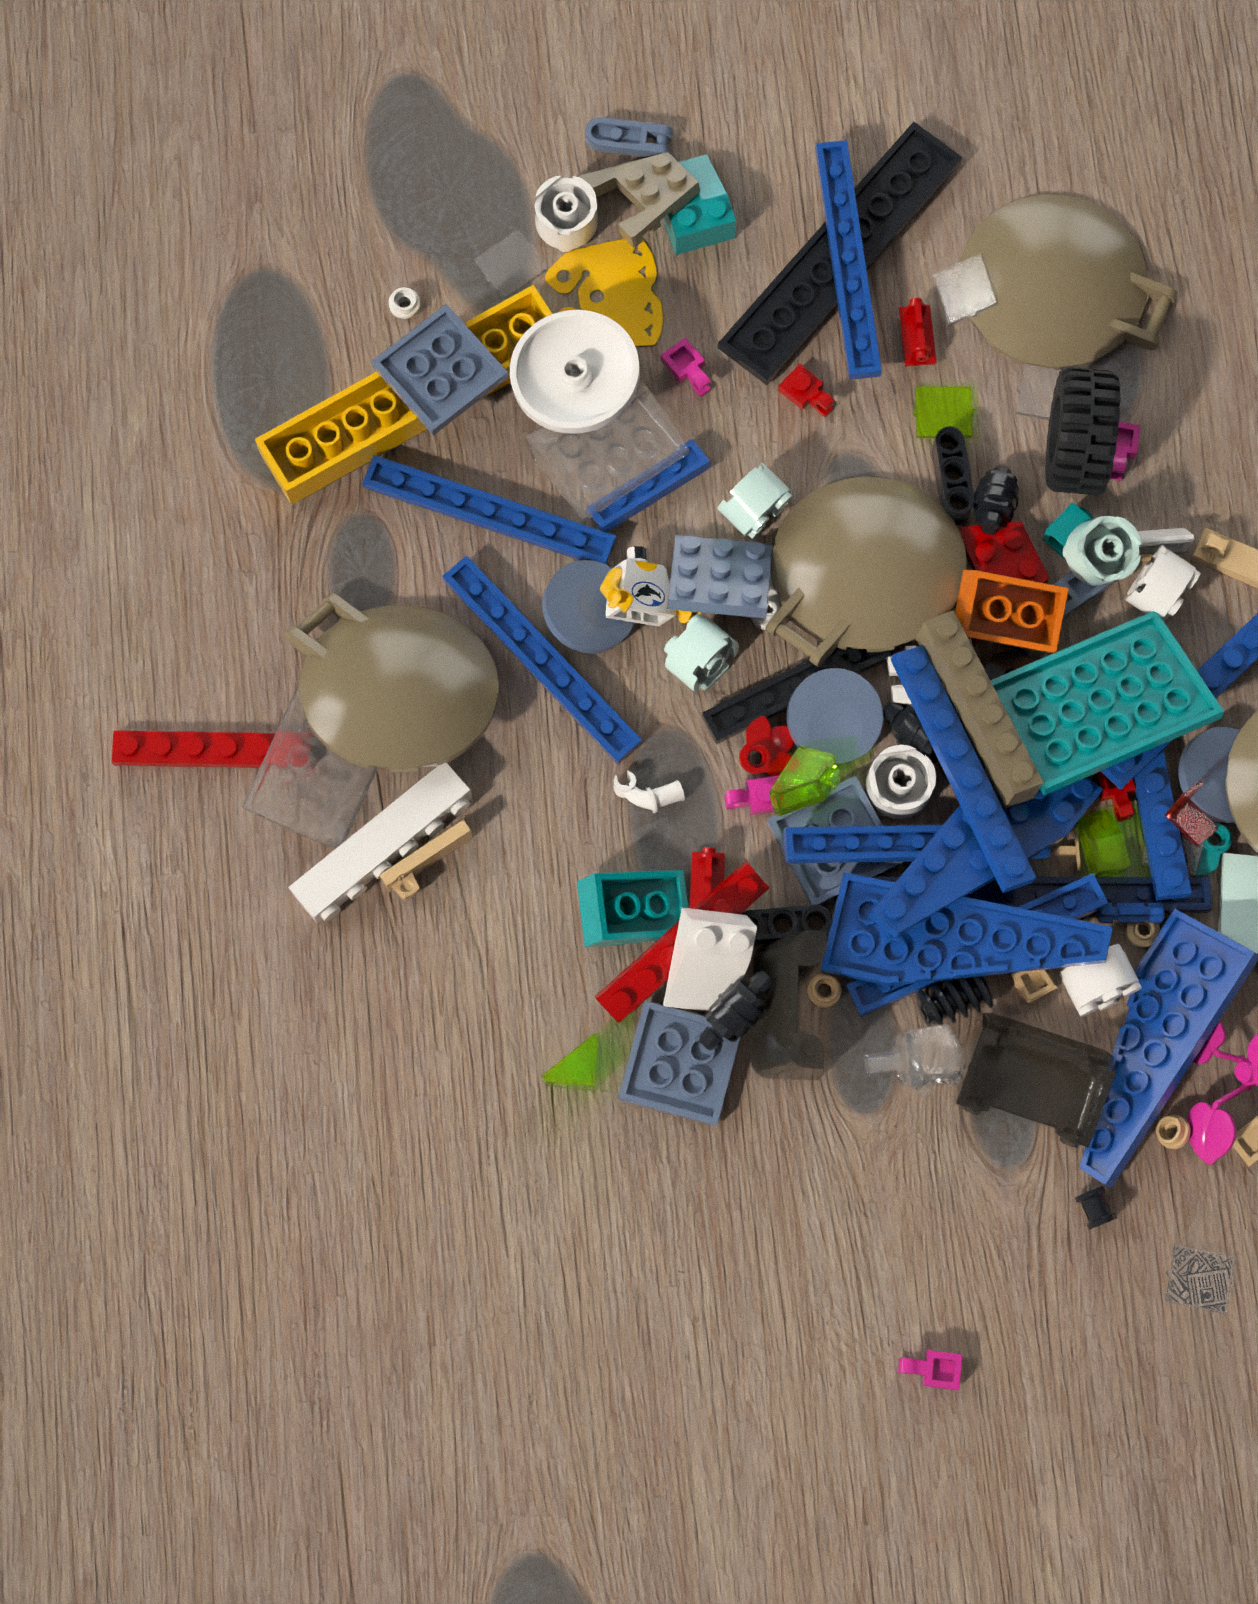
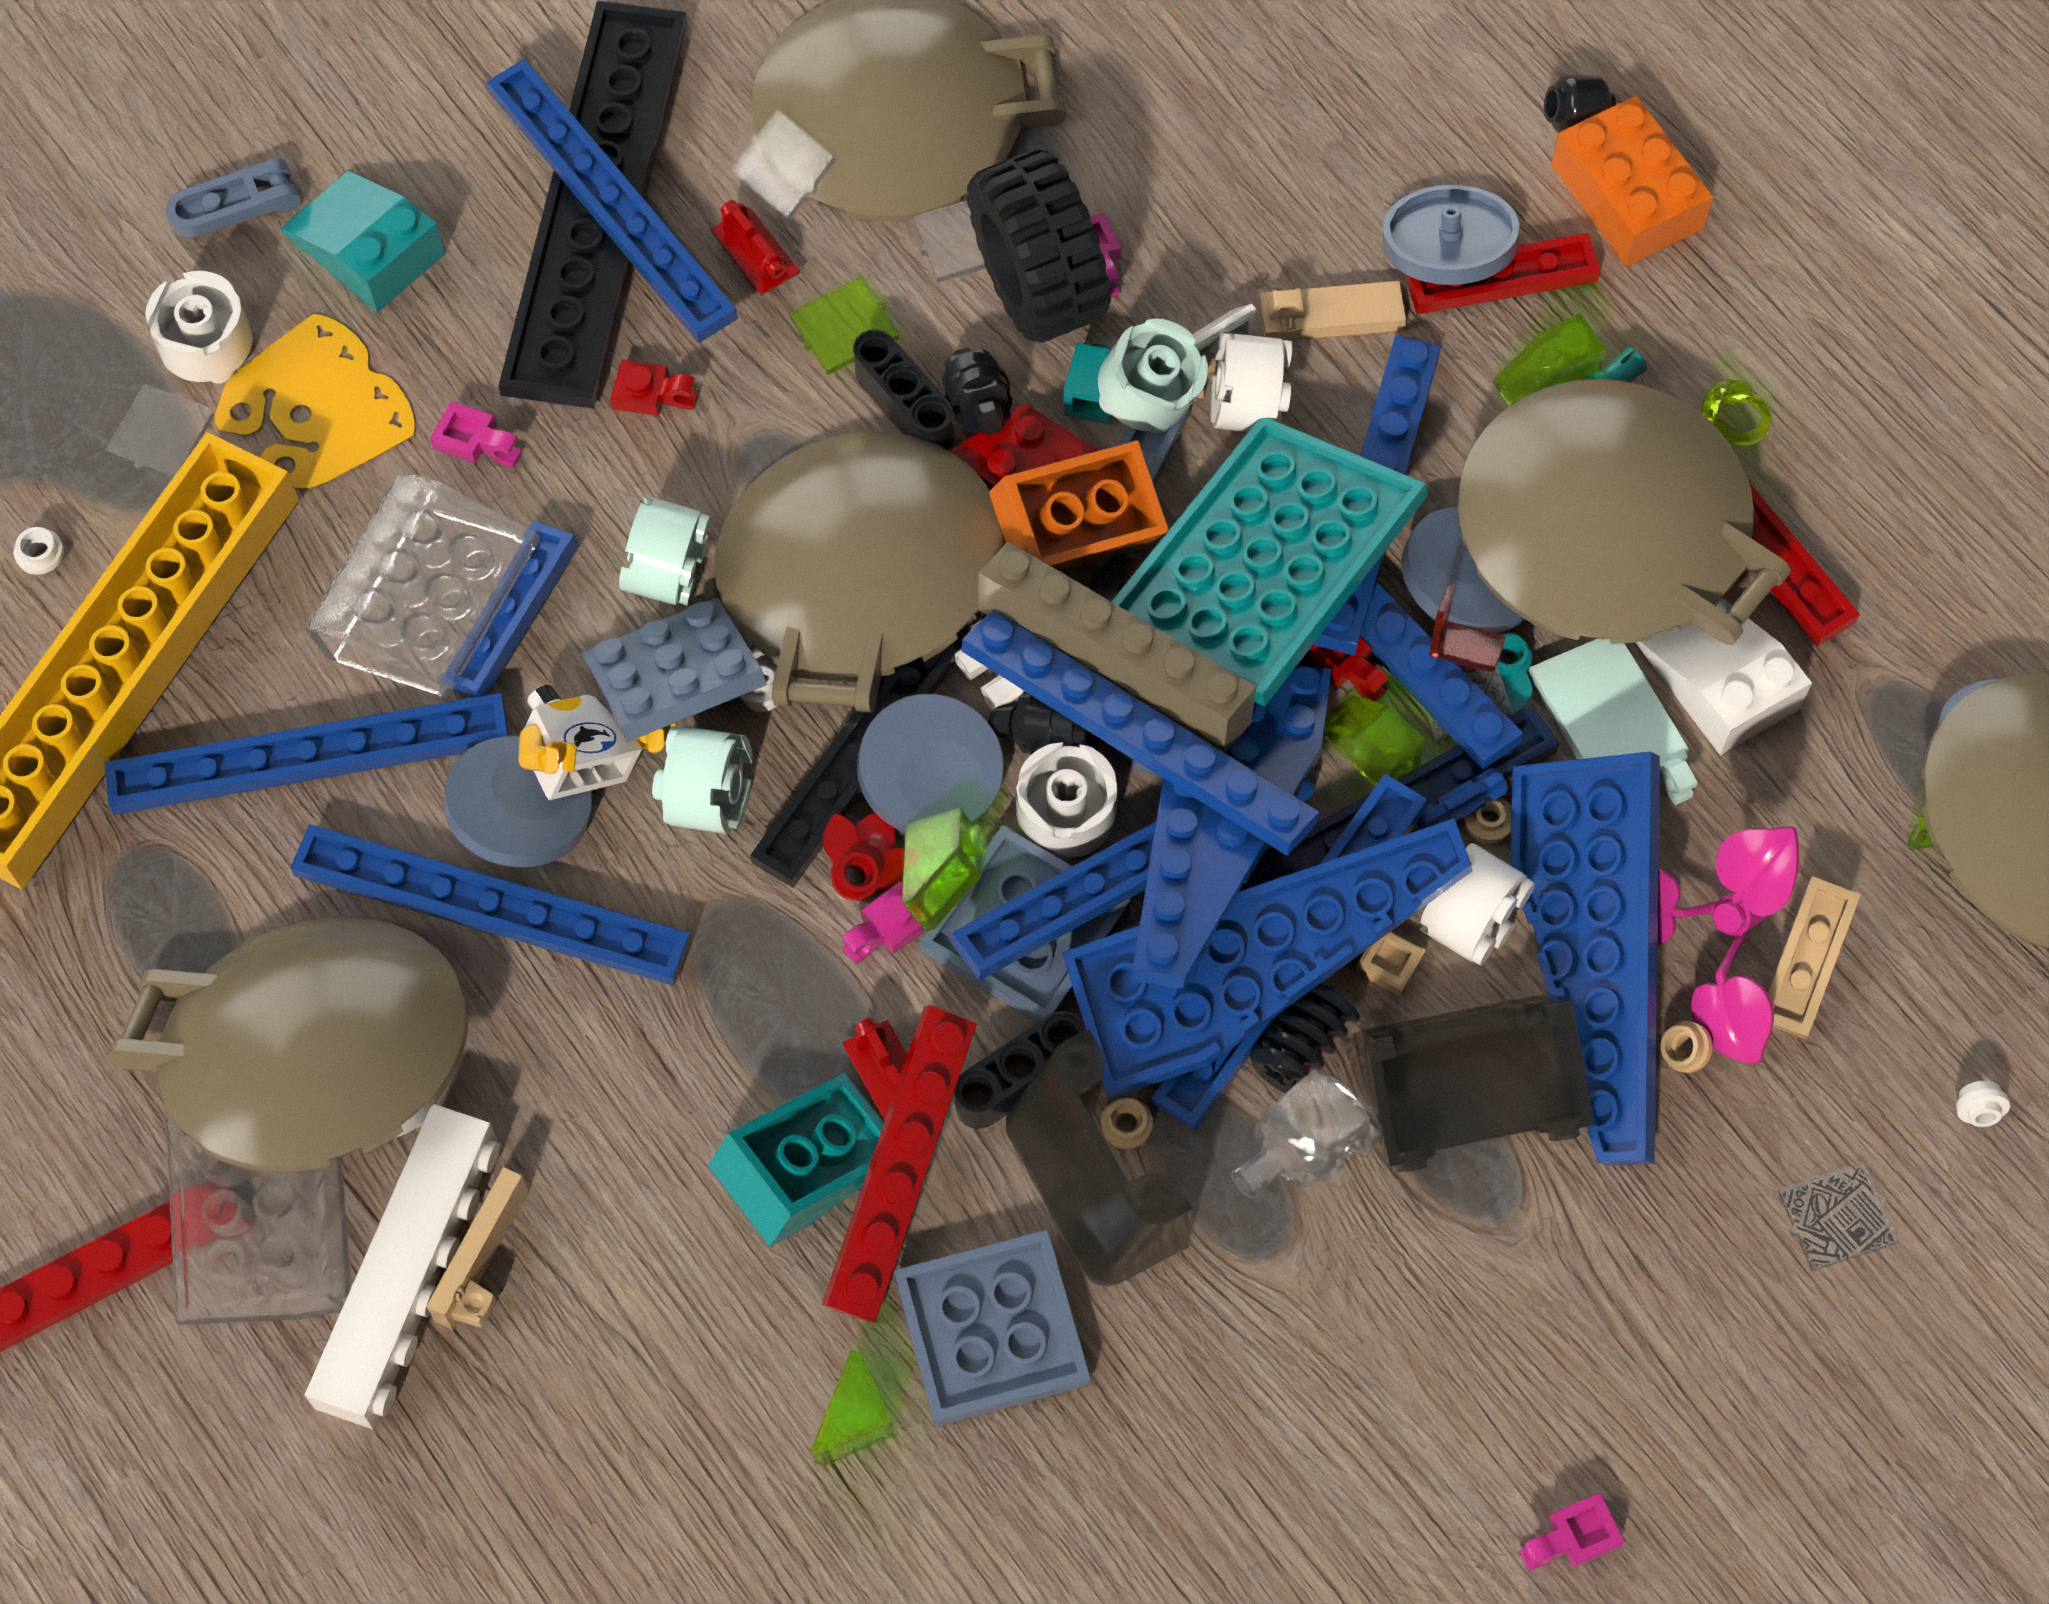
camera: 30 degrees left, 10 degrees down
sand blue plate [371,304,509,436] -> none
white dish [510,310,640,434] -> none
dark tan wing [576,152,700,248] -> none
white piece [613,771,685,813] -> none
white slope [663,907,757,1011] -> none
black piece [699,970,775,1051] -> none
tan piece [1058,828,1081,873] -> none
black bush [1075,1186,1117,1230] -> none

